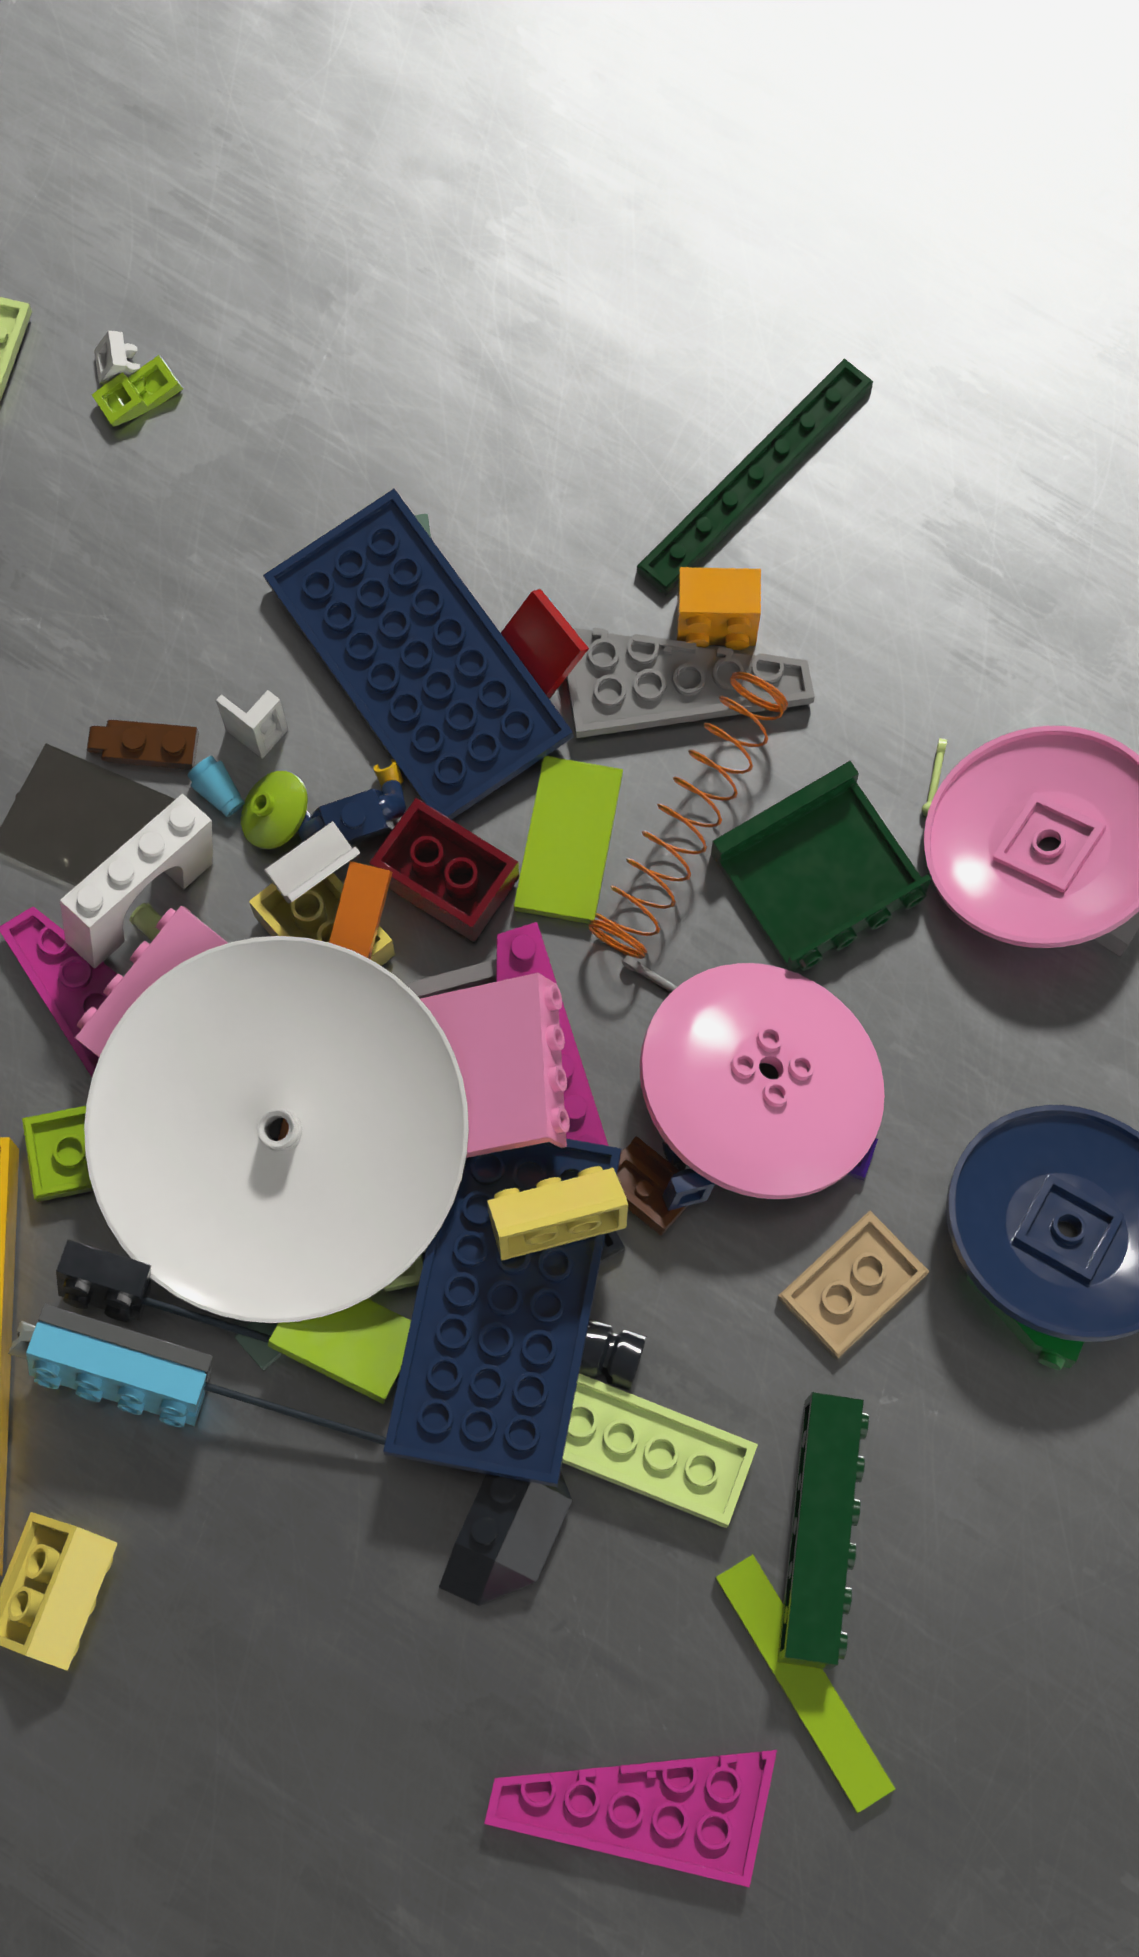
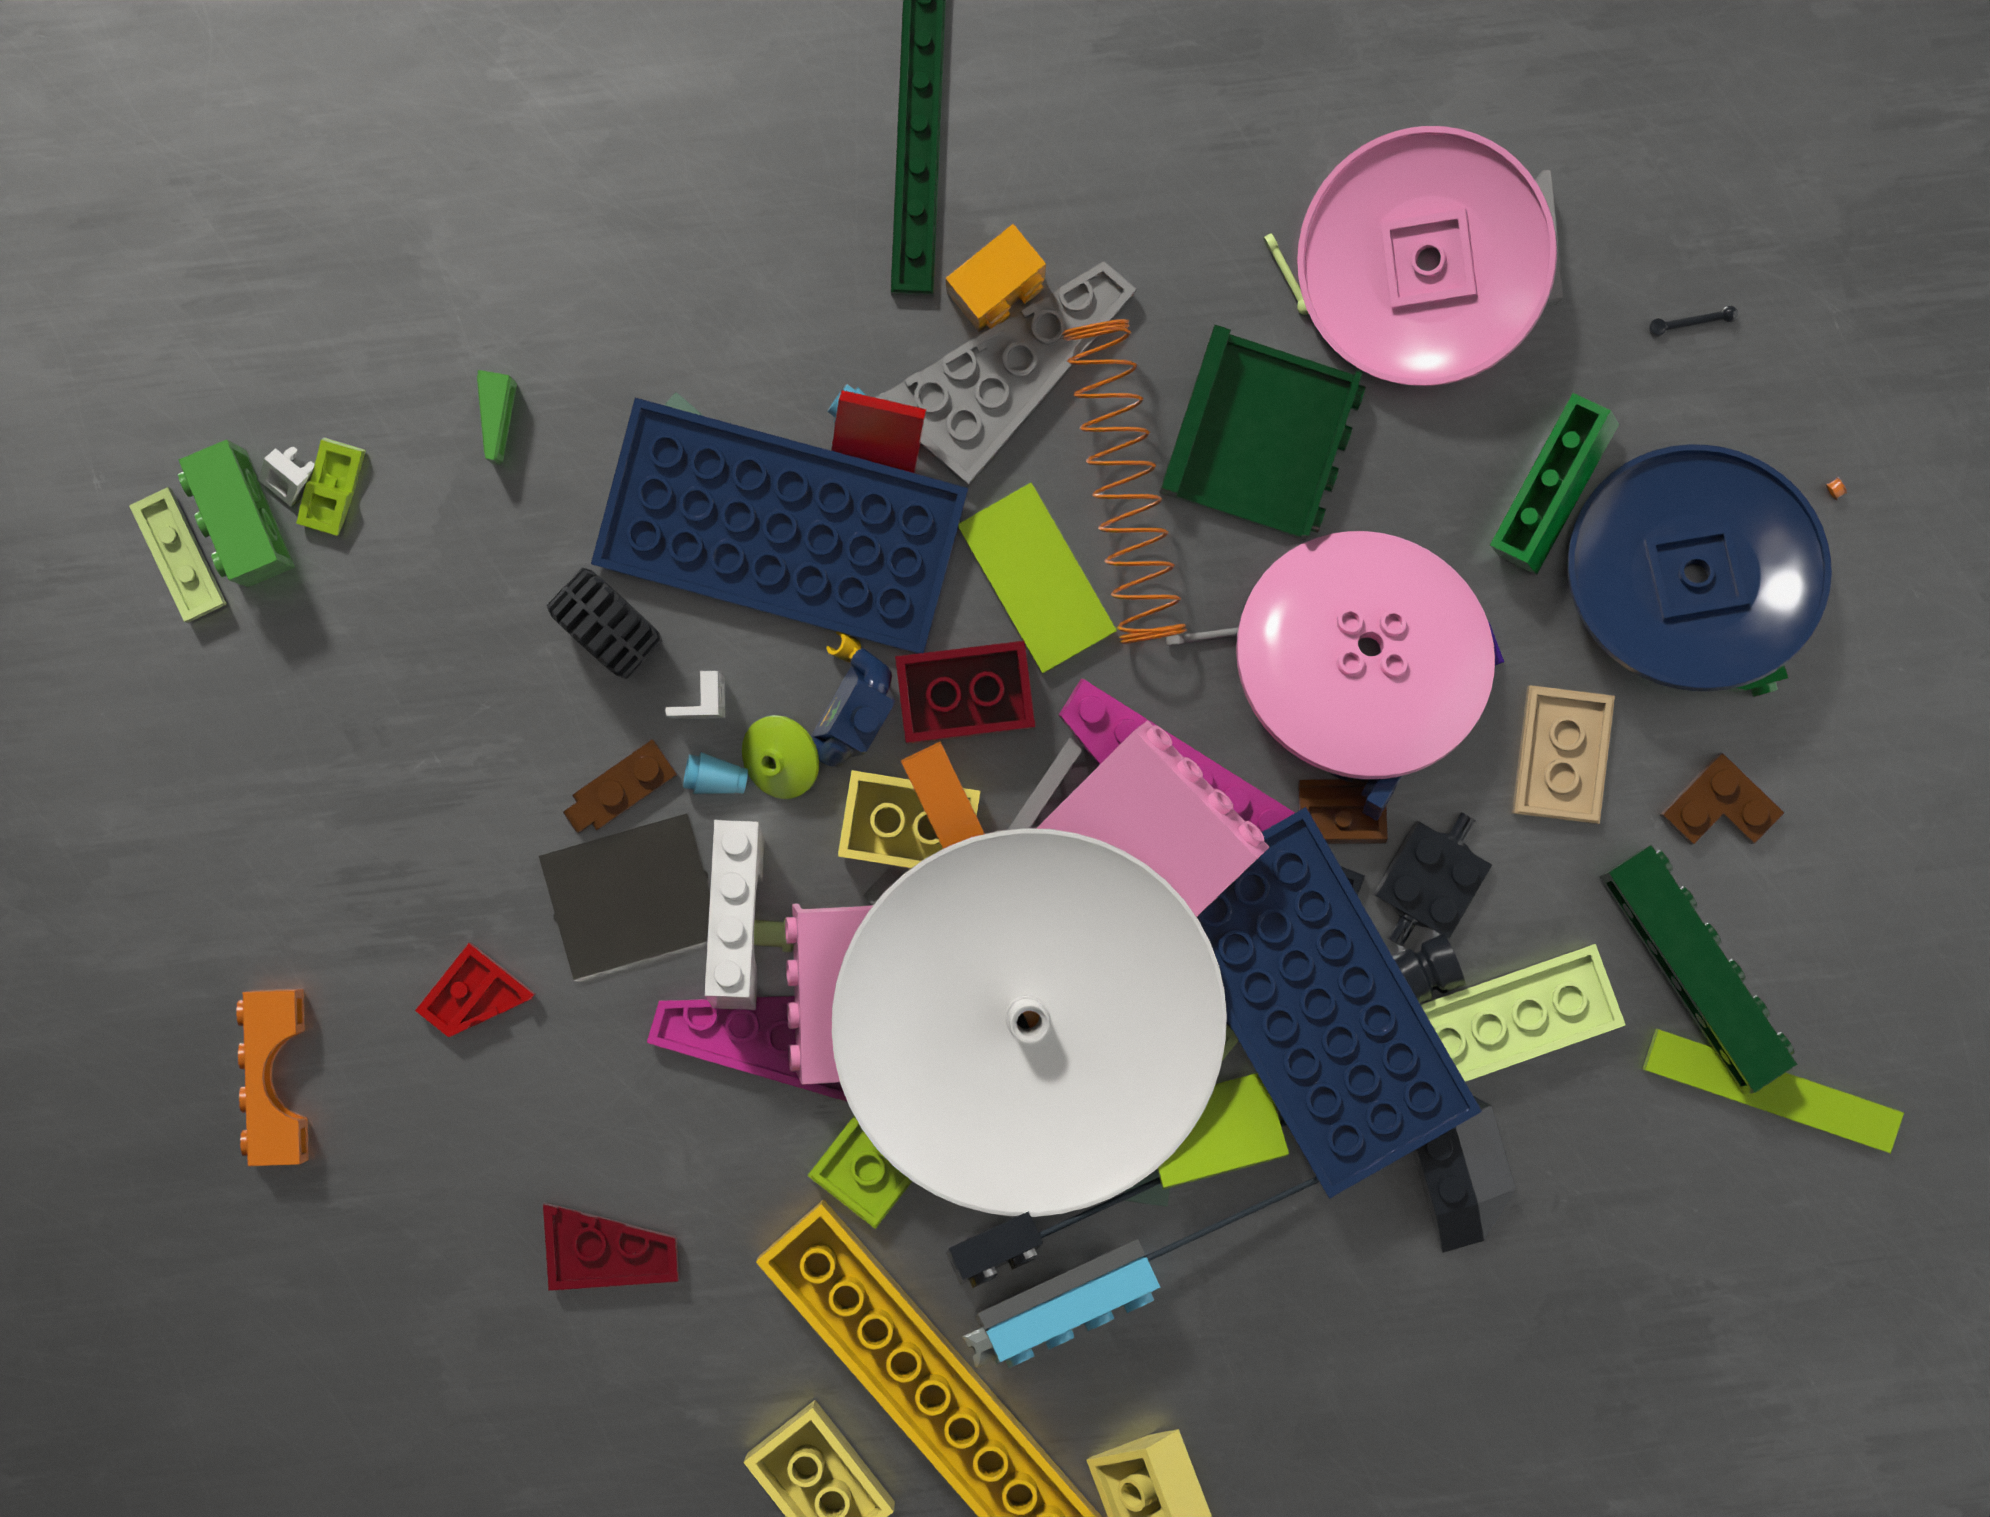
camera: 40 degrees left, 15 degrees up
white panel [264,821,360,904] -> none
dark pink wing [484,1750,777,1888] -> none
light yellow slope [487,1166,628,1261] -> none
none -> bright green brick [178,439,295,587]
none -> bright green slope [477,370,517,465]
none -> black tyre [546,567,662,679]
none -> black plate [1373,812,1492,947]
none -> green brick [1490,393,1619,575]
none -> reddish brown plate [1660,753,1784,845]

